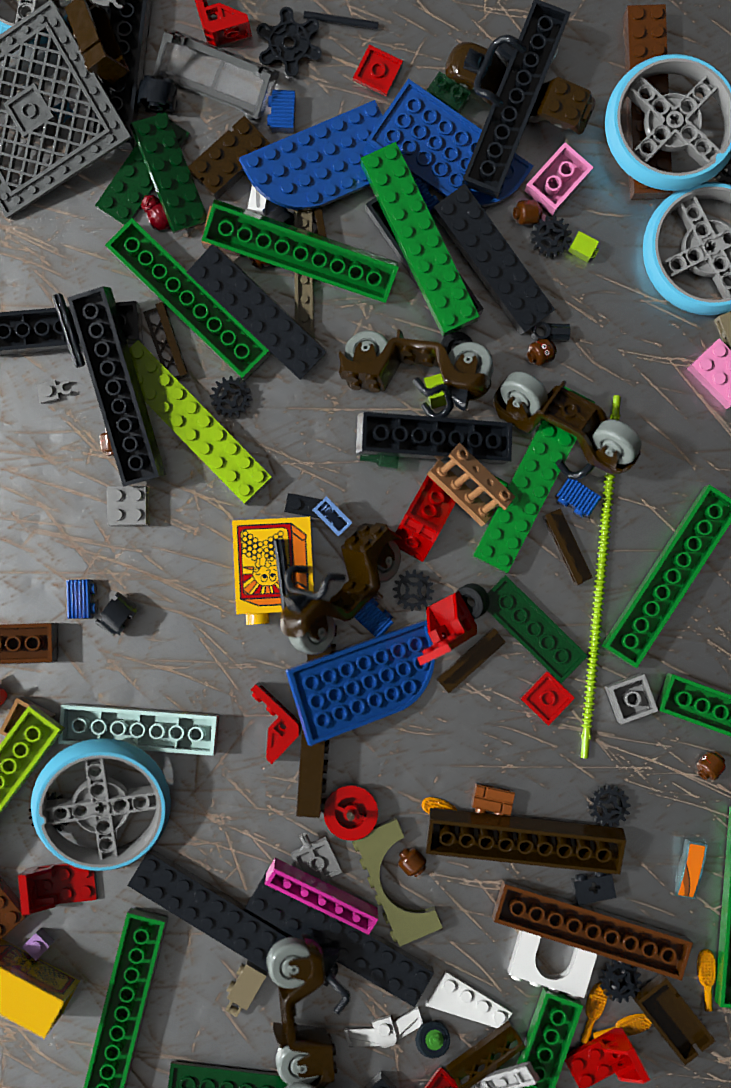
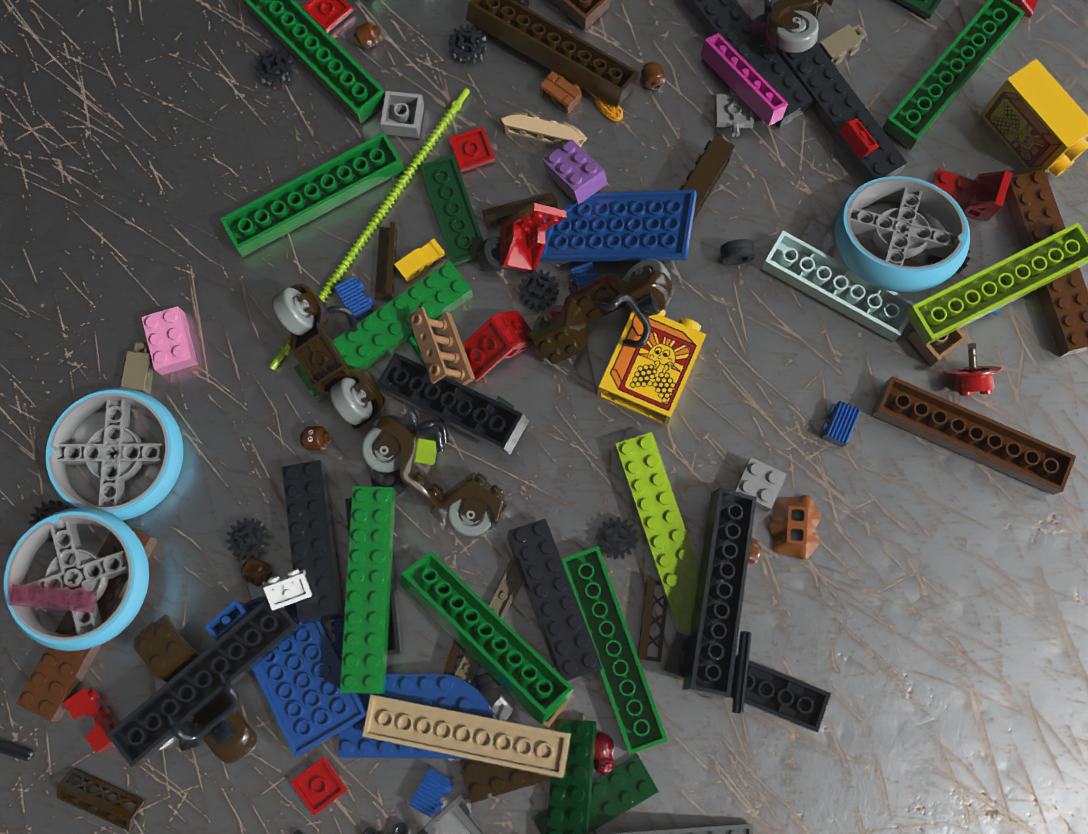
camera: 155 degrees left, 10 degrees down
lavender brick [23,928,54,960] -> none
light grey plate [36,380,73,404] -> none
black brick [95,592,137,636] -> none
red bracket [251,682,301,764] -> none
black axle [274,539,290,611] -> none
black plate [284,493,325,519] -> none
medium blue torso [313,496,352,537] -> none
red piece [324,785,378,841] -> none
olive arch [352,817,443,946] -> none
clear green brick [427,71,471,114] -> none
bright pink brick [525,143,594,216] -> none
black piece [530,322,571,341] -> none
lime brick [568,231,599,263] -> none
none -> clear pink plate [9,584,97,613]
none -> red arch [63,688,118,753]
none -> blue brick [205,600,251,641]
none -> white bracket [264,569,312,610]
none -> tan plate [362,695,571,778]
none -> yellow piece [394,239,445,283]
none -> tan brick [498,112,587,146]
none -> medium lavender brick [542,139,608,205]
none -> black tyre [720,239,755,265]
none -> dark orange piece [769,495,820,560]
none -> red slope [839,118,879,159]

